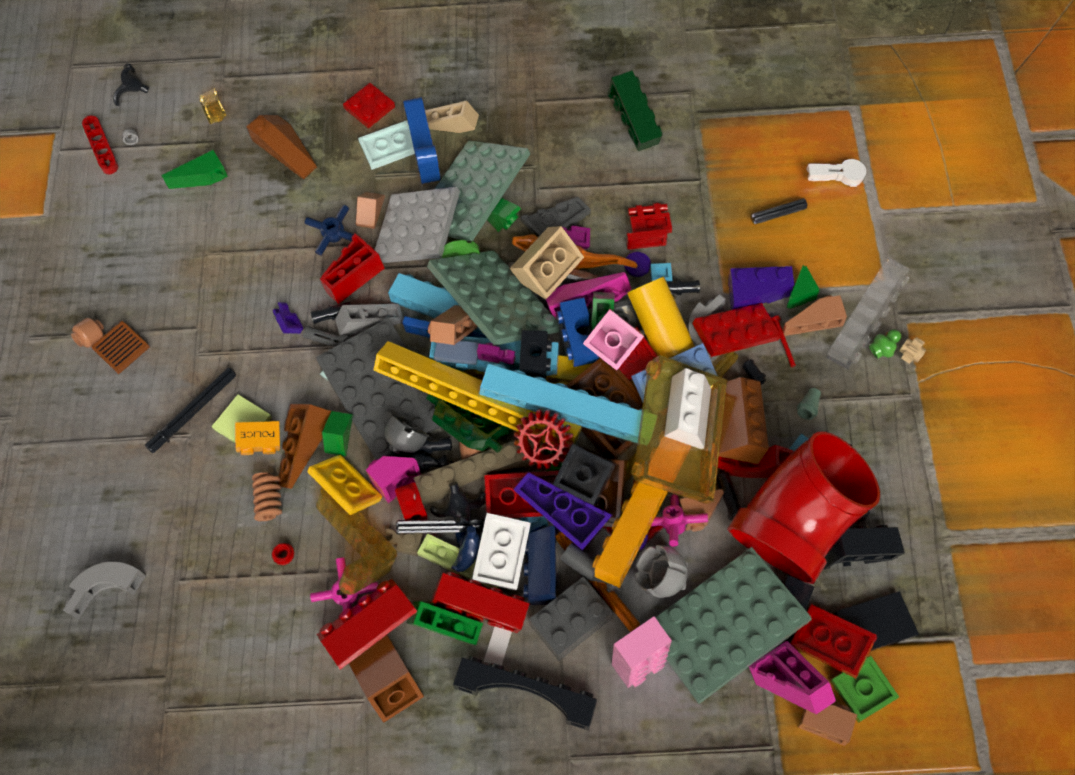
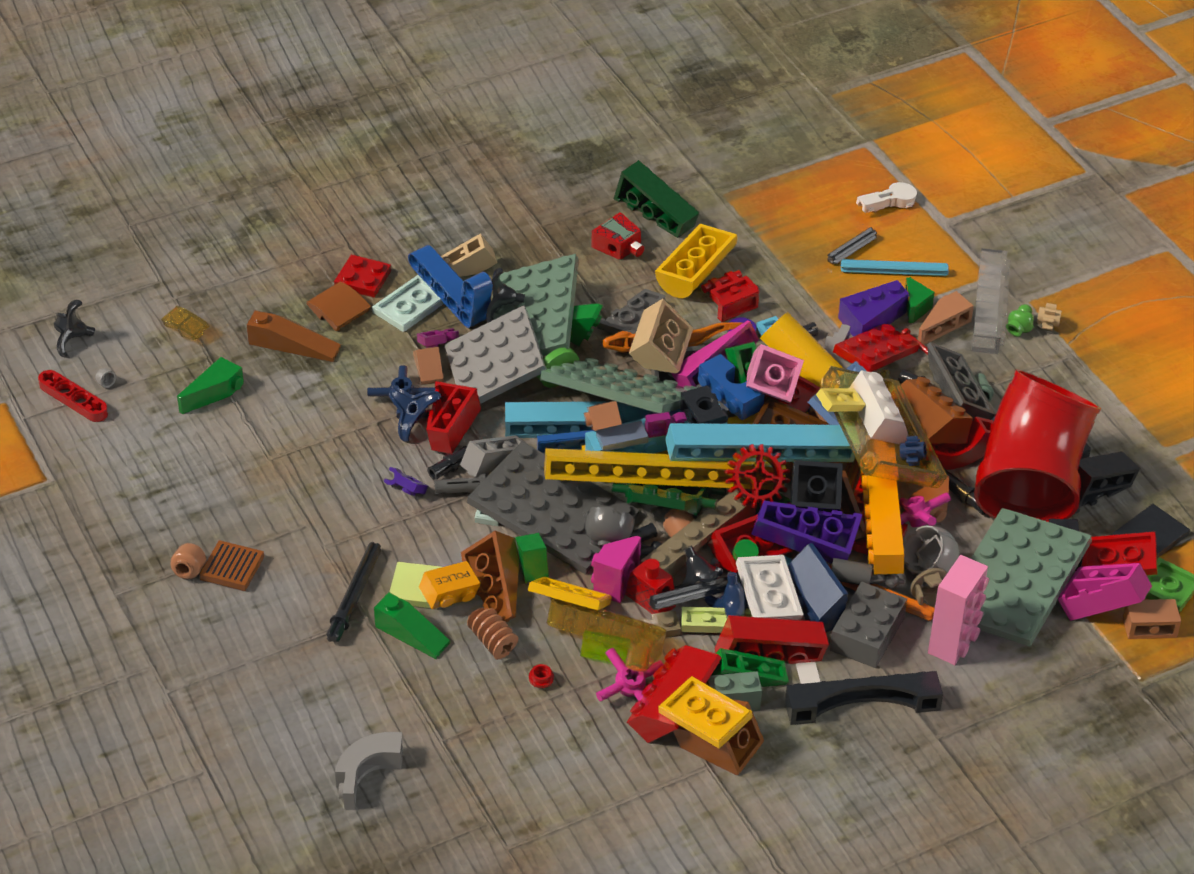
camera: 30 degrees left, 20 degrees down
none -> dark orange slope [306,281,371,331]
none -> green slope [374,592,450,659]
none -> dark blue piece [389,385,441,442]
none -> magenta plate [417,328,459,348]
none -> black piece [486,268,525,323]
none -> clear neon green tile [580,630,634,666]
none -> red torso [592,212,644,260]
none -> yellow brick [655,224,737,298]
none -> yellow tile [658,676,752,749]
none -> sand green brick [707,671,762,711]
none -> green tile [733,539,759,561]
none -> light yellow plate [816,388,866,412]
none -> medium azure axle [841,259,949,276]
none -> dark blue gear [900,436,927,466]
none -> dark tan piece [911,568,947,608]
none -> dark grey slope [927,342,996,421]

